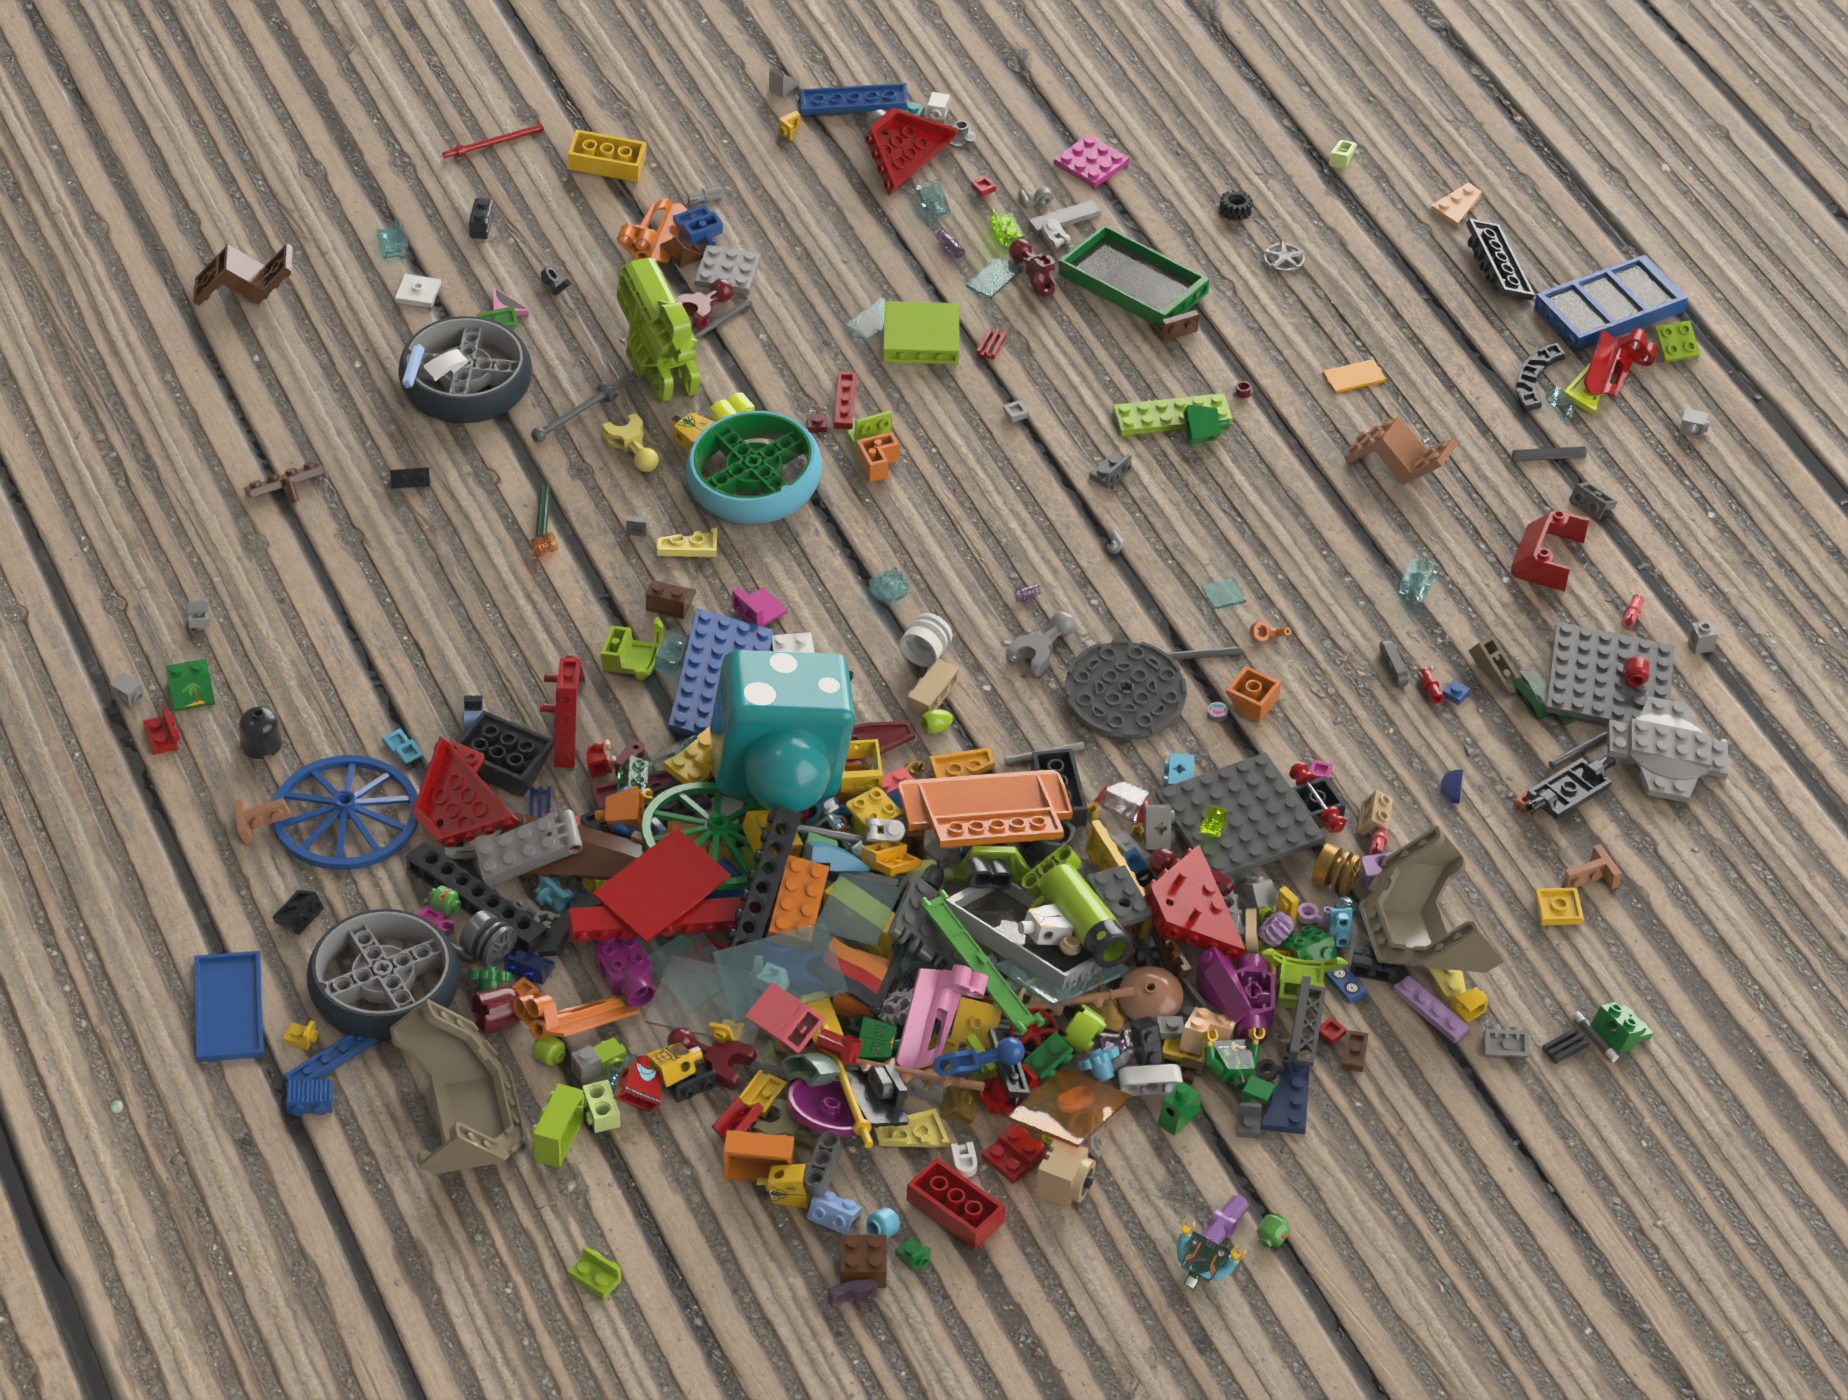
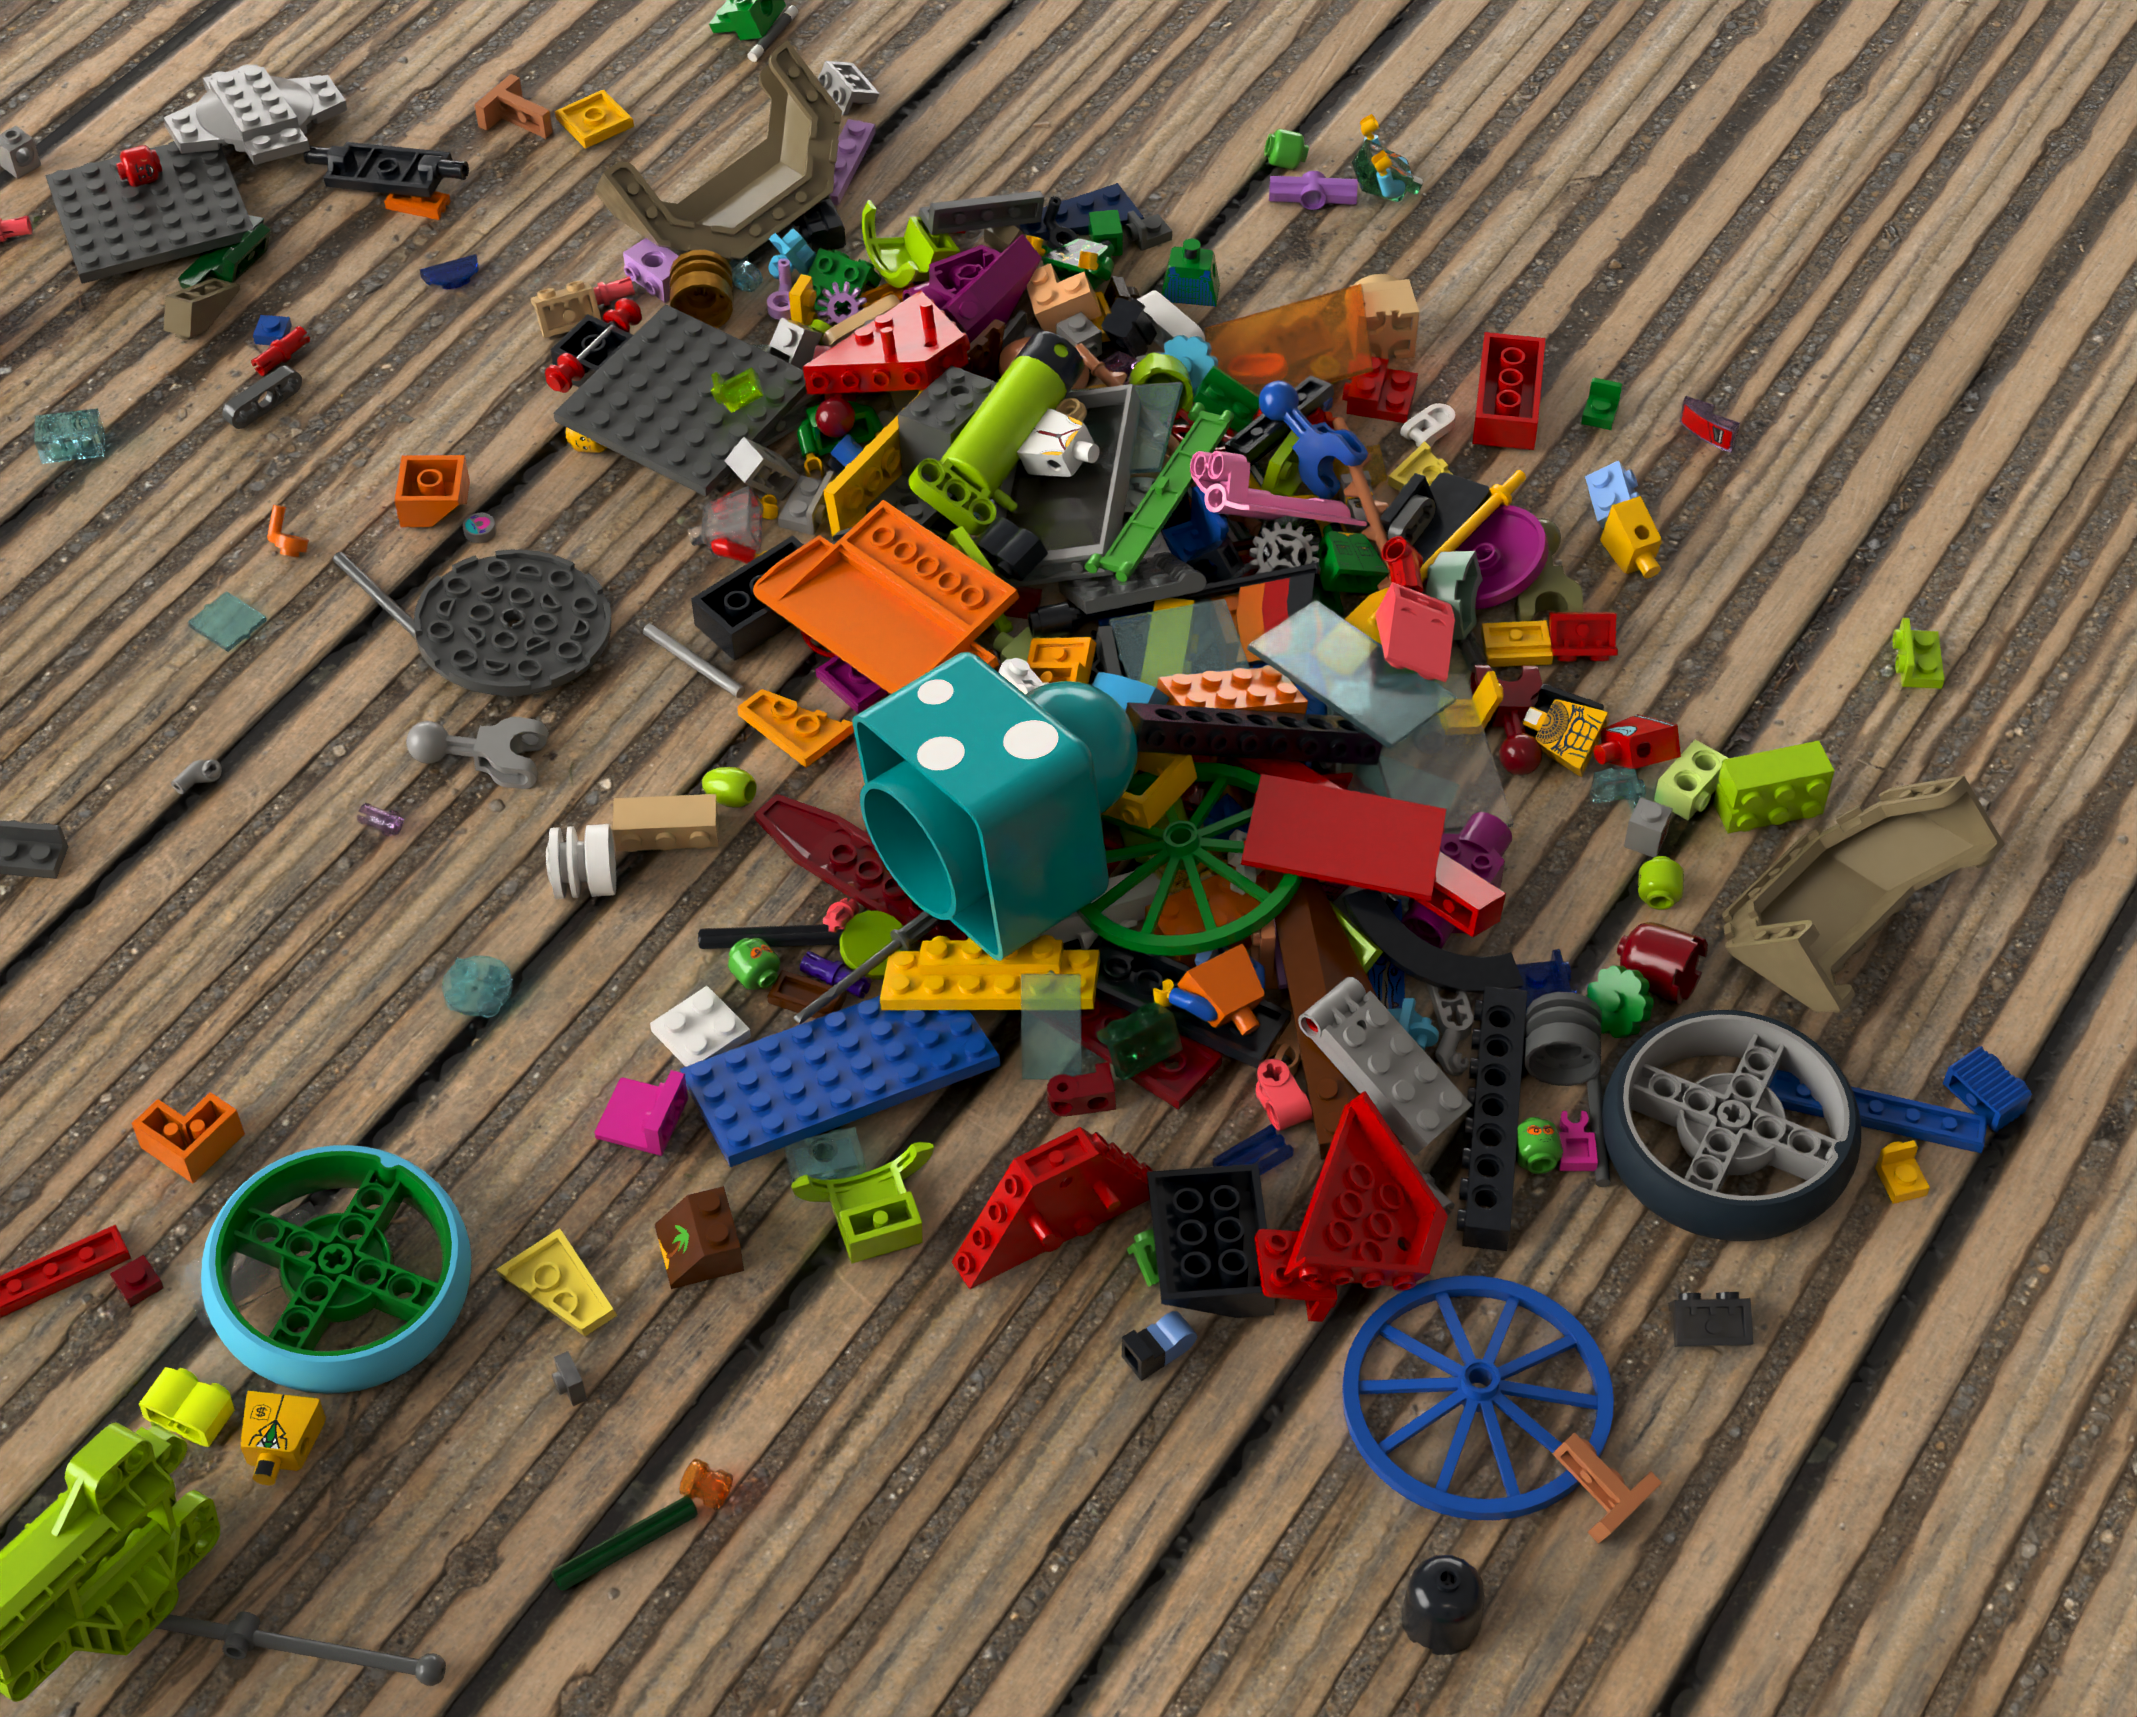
camera: 120 degrees left, 5 degrees up
blue tile [194,951,264,1063] -> none
medium azure slope [382,728,424,765] -> none
orange tile [511,977,539,996] -> none
orange panel [512,993,639,1039] -> none
red piece [586,739,617,778] -> none
lime brick [593,1037,627,1076] -> none
light yellow piece [601,413,659,472] -> none
orange piece [724,1130,794,1182] -> none
dark grey beam [804,1131,842,1198] -> none
reddish brown brick [840,1234,887,1288] -> none
lime bracket [847,411,892,450] -> none
medium azure head [866,1207,900,1238] -> none
pearl gold arm [904,761,926,776] -> none
medium azure brick [1163,753,1195,788] -> none
dark pink plate [1310,759,1333,780] -> none
blue tile [1324,967,1367,1004] -> none
reddish brown plate [1341,1030,1369,1072] -> none
black tile [1542,1027,1590,1064] -> none
dark grey bar [1549,730,1607,769] -> none

